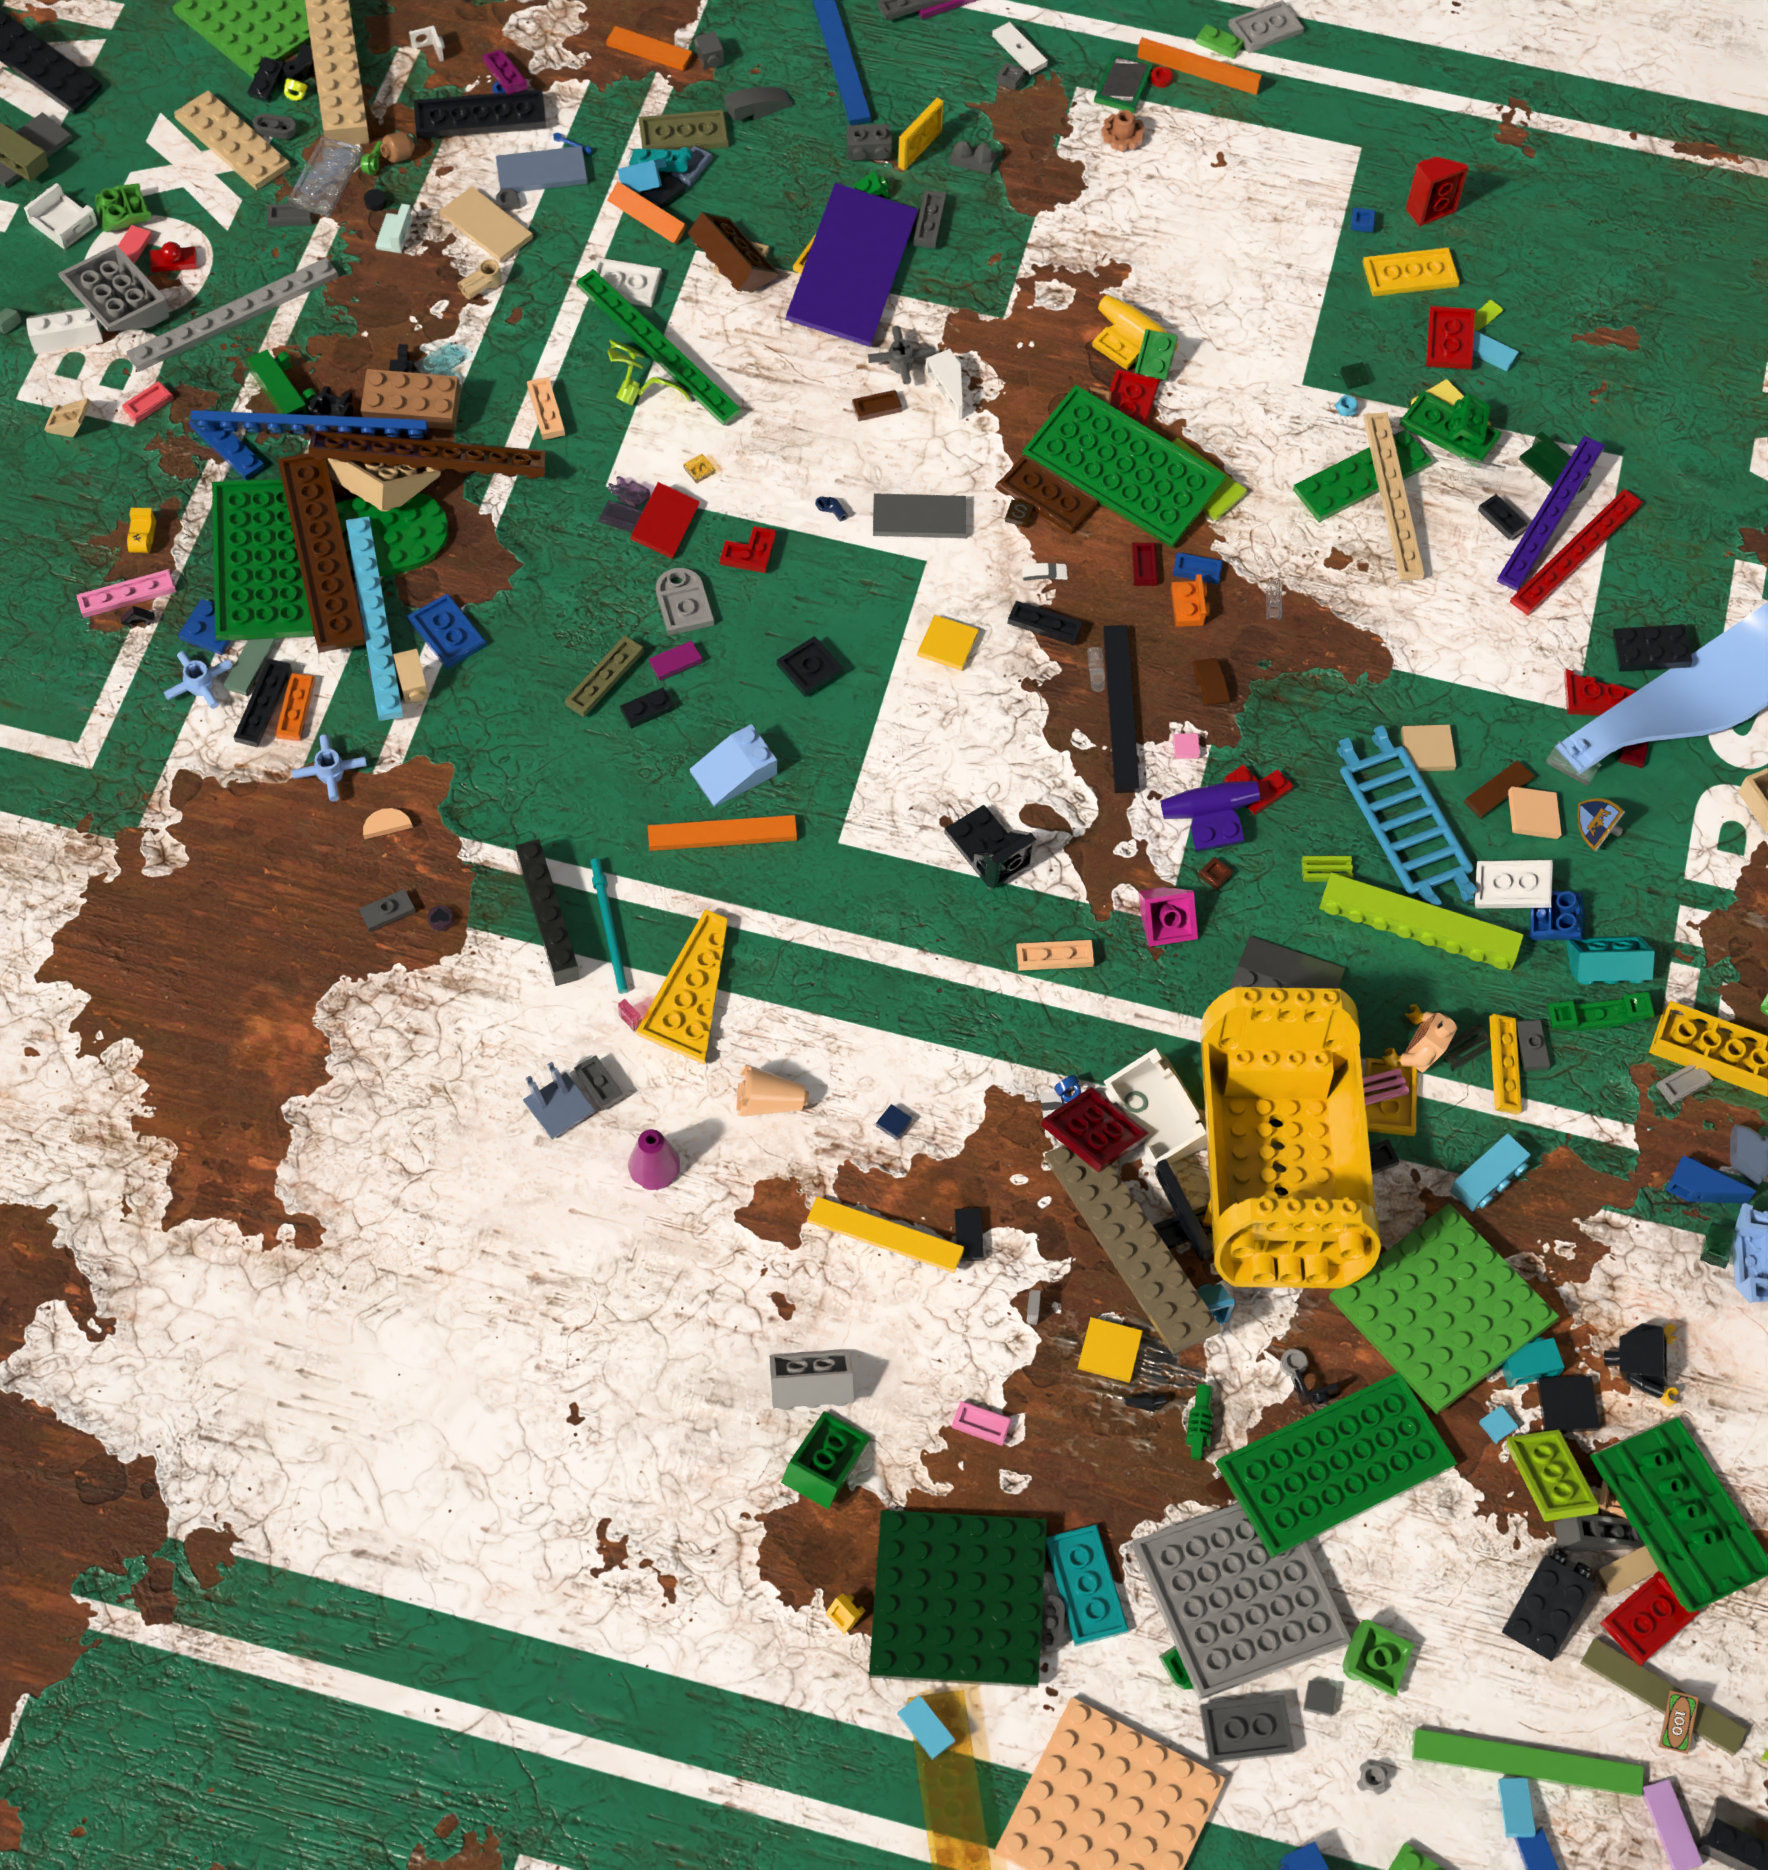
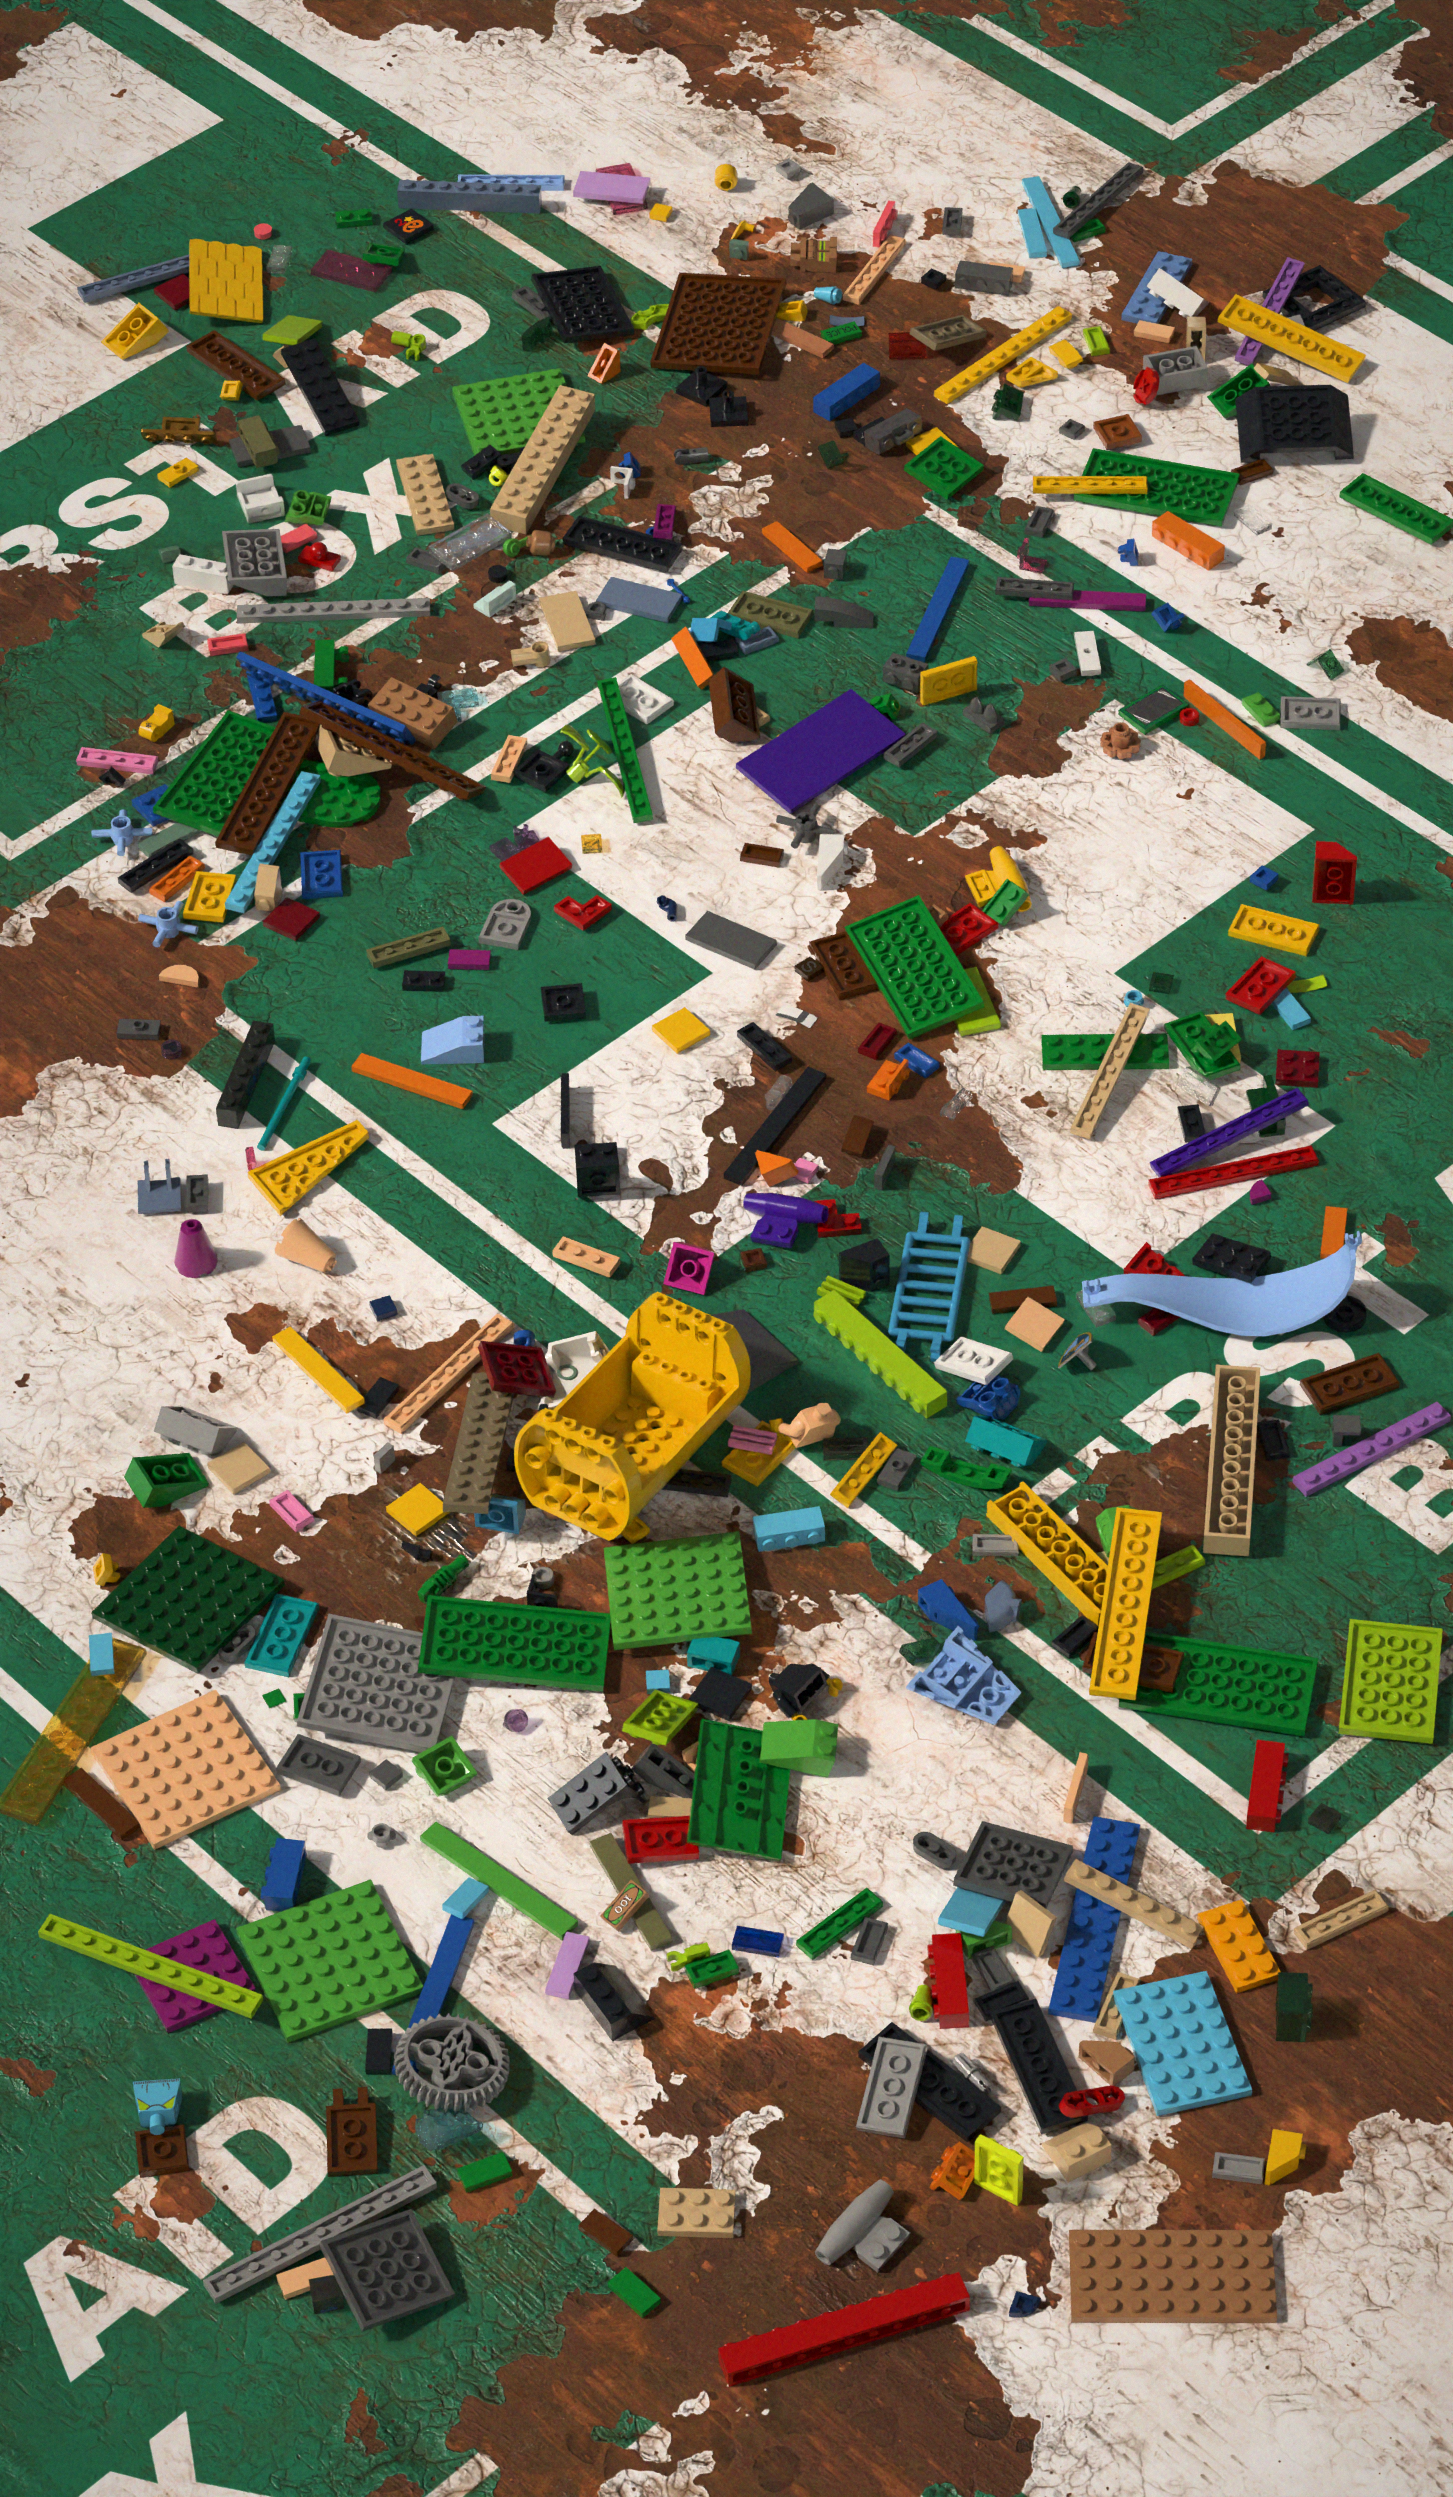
camera: 35 degrees right, 15 degrees down
none -> yellow plate [183,871,237,922]
none -> tan tile [207,1442,270,1495]
none -> green sticker [262,1688,286,1708]
none -> dark red tile [263,897,320,941]
none -> light nougat tile [384,1313,515,1434]
none -> clear purple tile [503,1709,528,1732]
none -> black plate [514,741,574,792]
none -> black tile [561,1073,570,1149]
none -> blue tile [619,452,641,478]
none -> orange slope [755,1150,799,1187]
none -> bright green slope [759,1719,838,1778]
none -> black slope [839,1238,890,1292]
none -> dark grey tile [874,1145,895,1191]
none -> magenta tile [1250,1179,1271,1205]
none -> dark red plate [1275,1049,1320,1088]
none -> orange tile [1320,1206,1347,1259]

